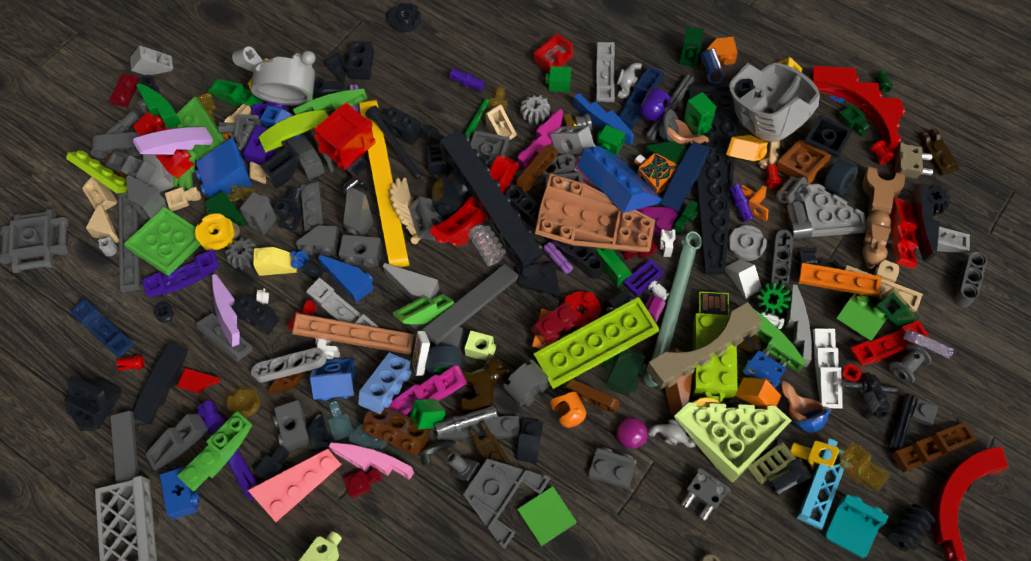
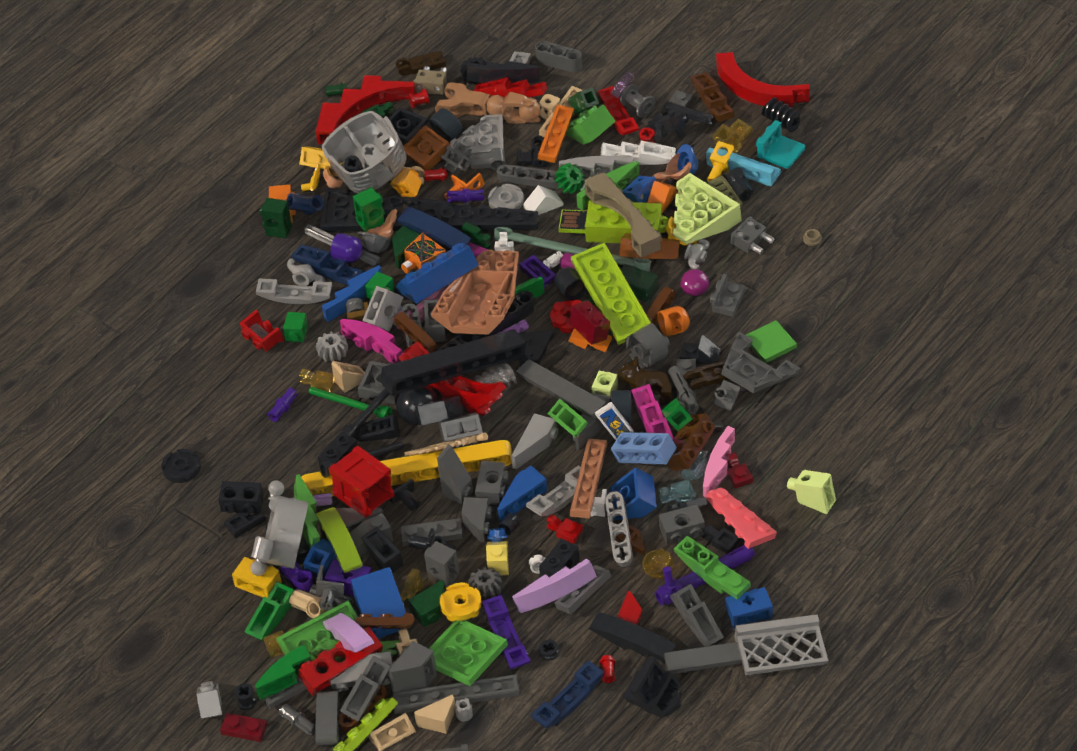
camera: 85 degrees left, 15 degrees down
none -> reddish brown plate [355,613,414,629]

